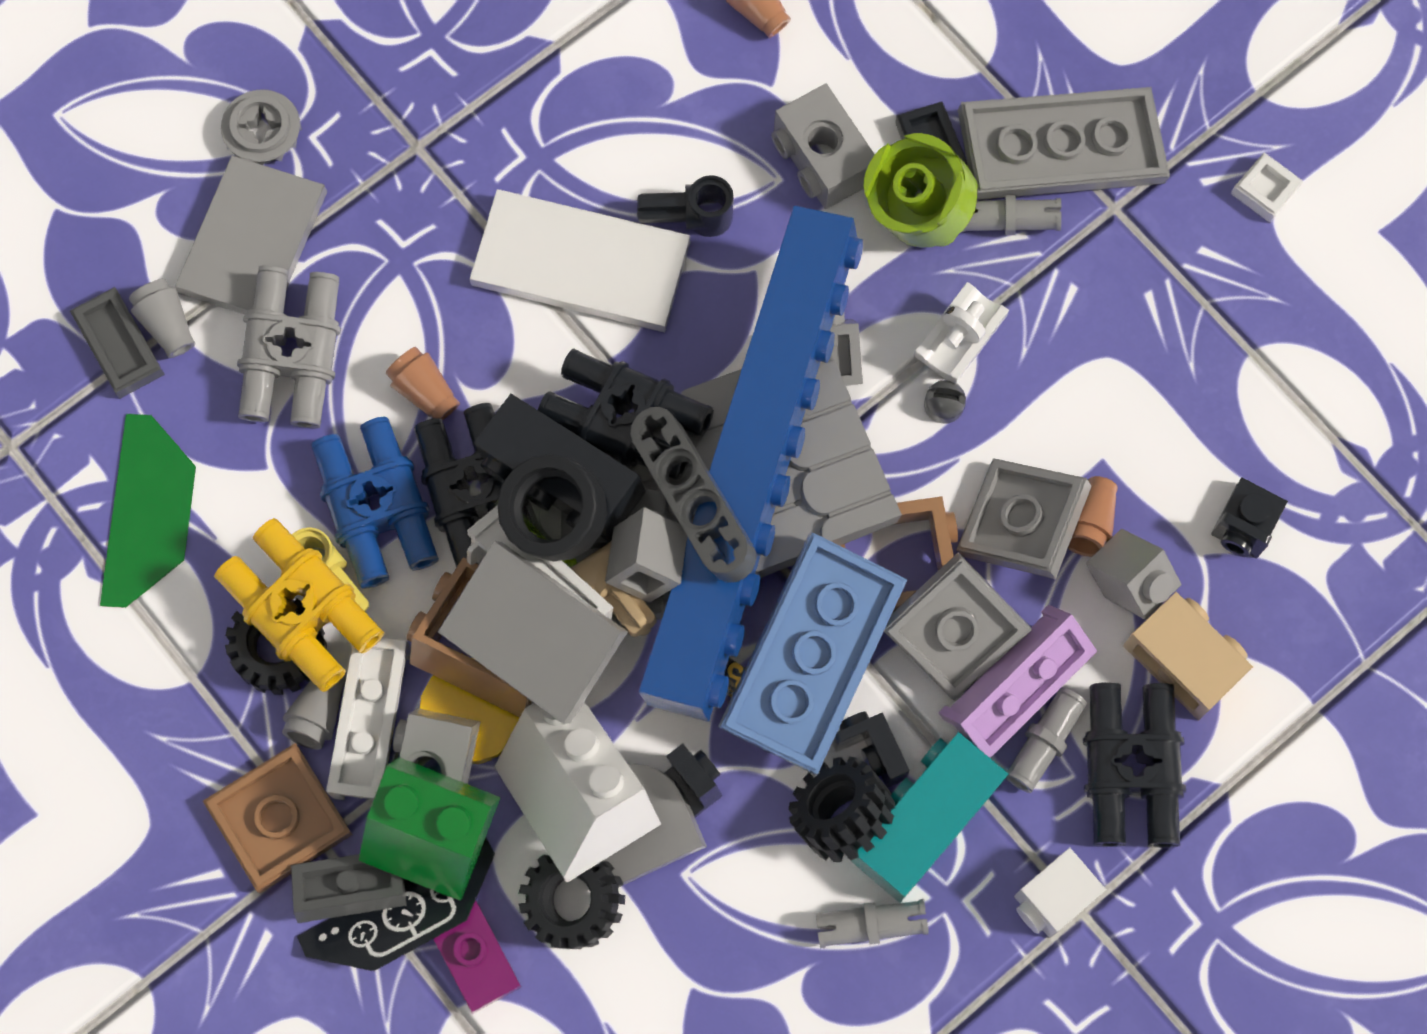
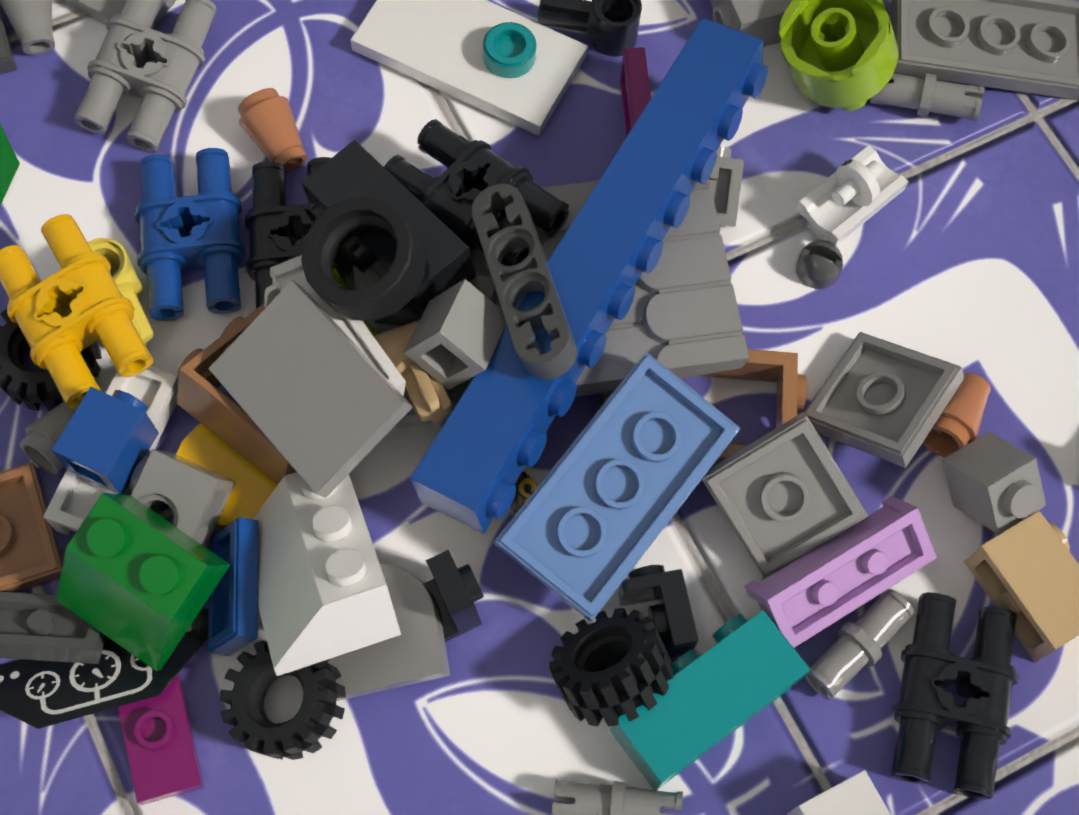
camera: 10 degrees right, 5 degrees down
none -> blue brick [51,386,159,495]
none -> blue tile [208,517,259,656]
none -> teal tile [483,22,537,78]
none -> magenta tile [619,47,651,137]

